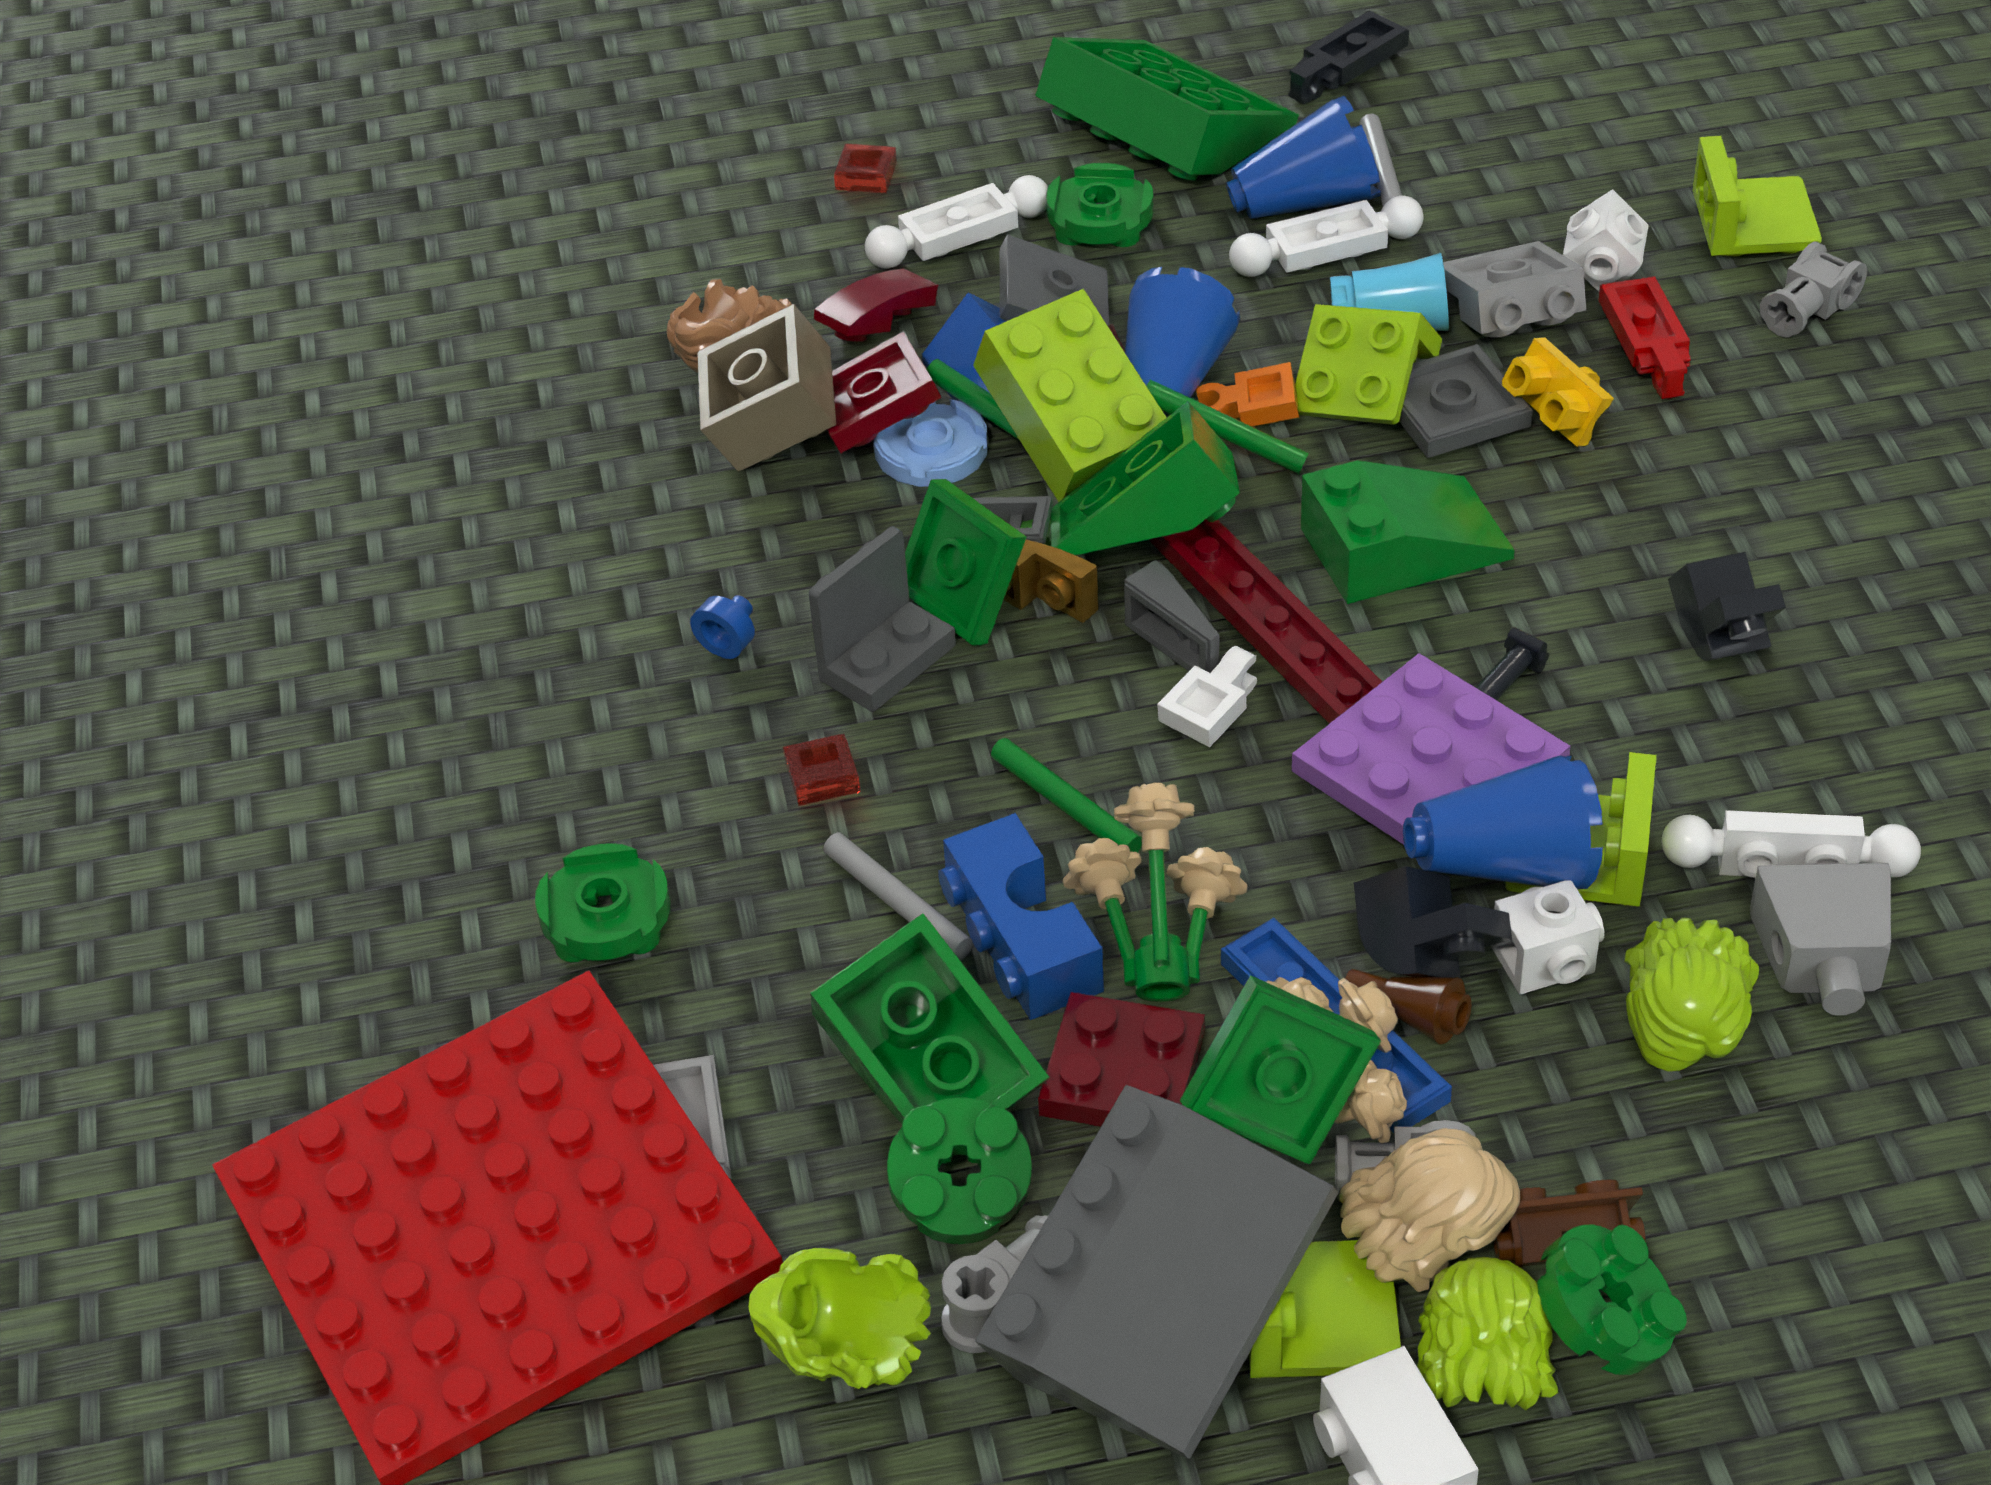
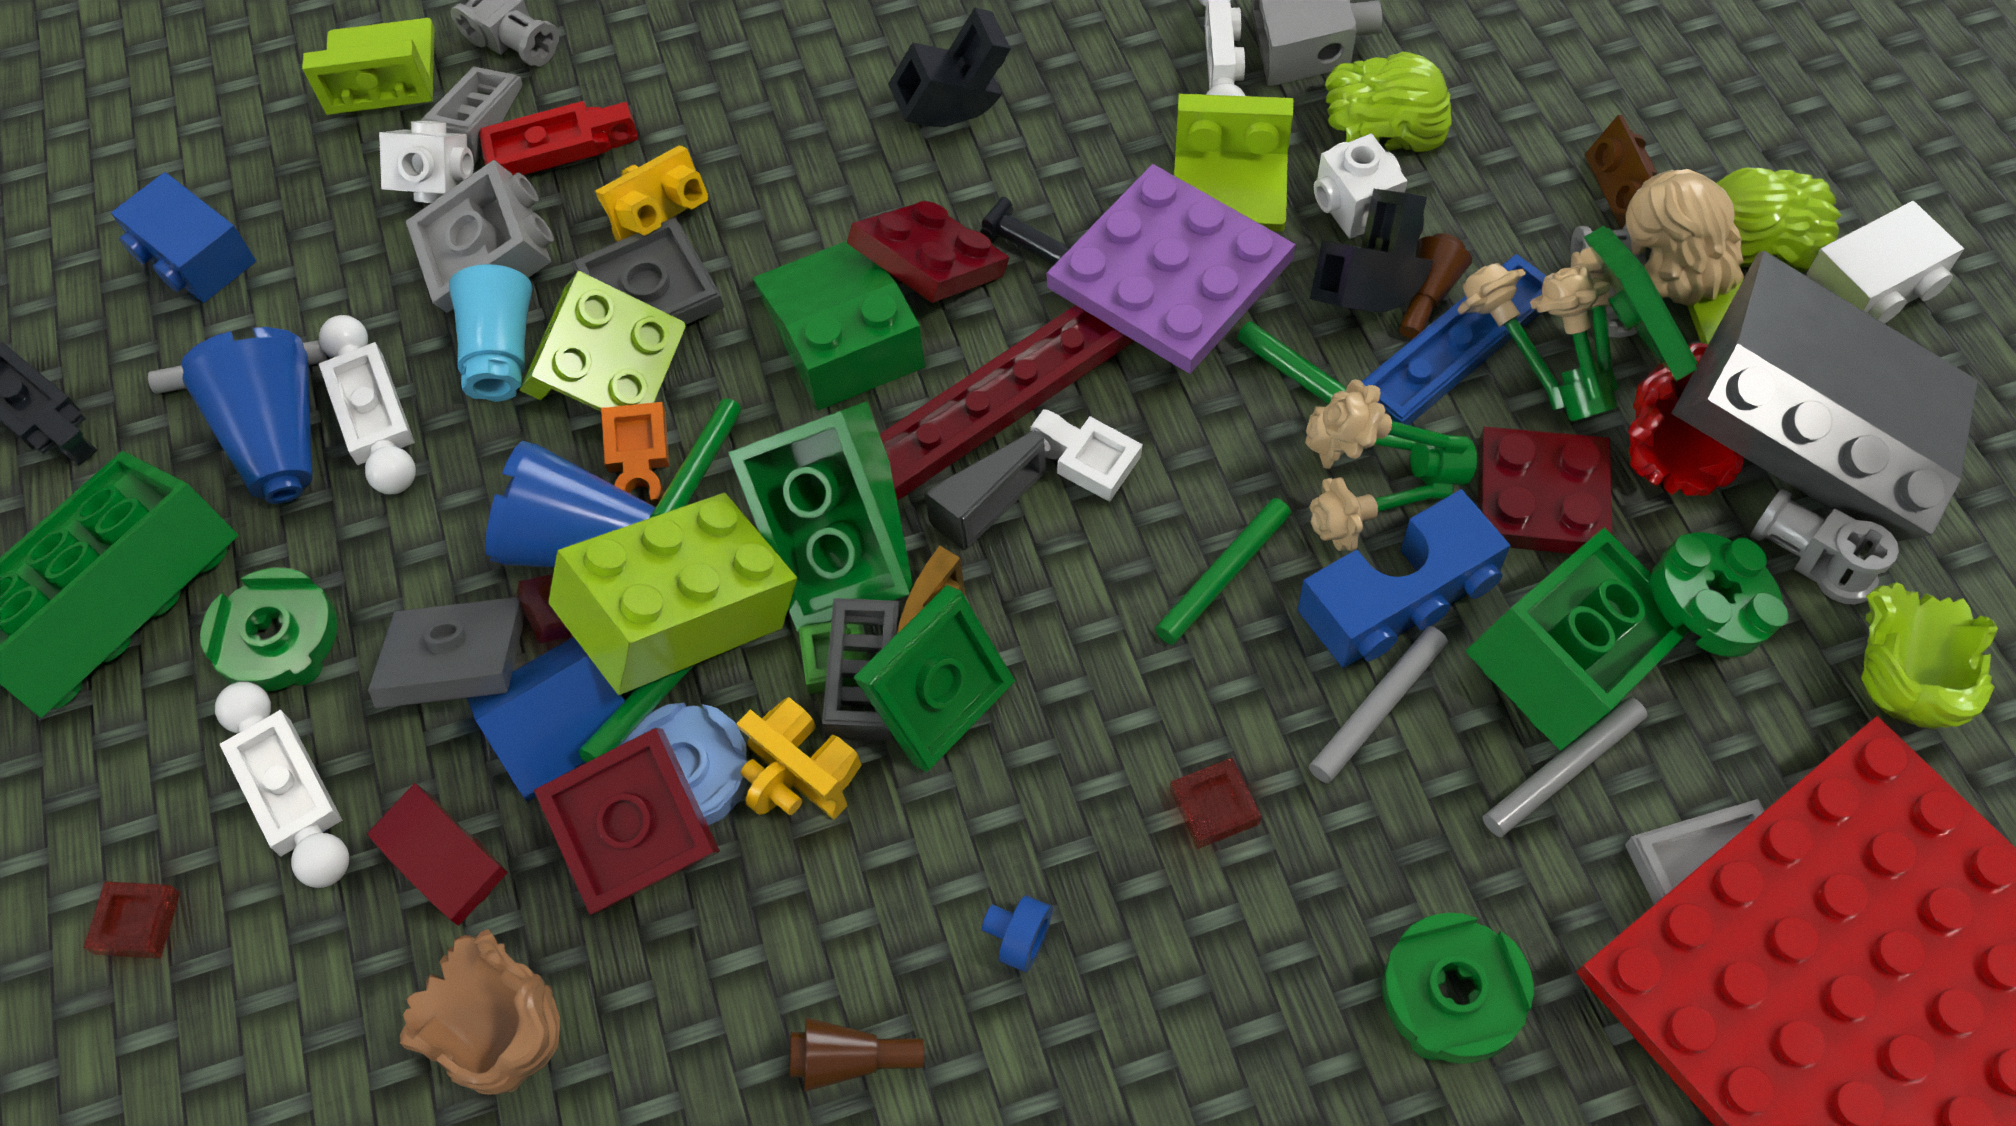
camera: 95 degrees left, 15 degrees up
dark tan brick [698,304,836,472] -> none
dark grey bracket [809,526,956,713] -> none
blue cone [1403,756,1603,890] -> none
green plate [1537,1225,1687,1375] -> none
none -> blue brick [111,172,257,303]
none -> light grey slope [420,66,522,165]
none -> yellow hips [736,697,861,820]
none -> reddish brown cone [789,1017,924,1092]
none -> dark red plate [847,201,1010,303]
none -> green bar [1237,321,1393,421]
none -> light grey bar [1483,697,1648,837]

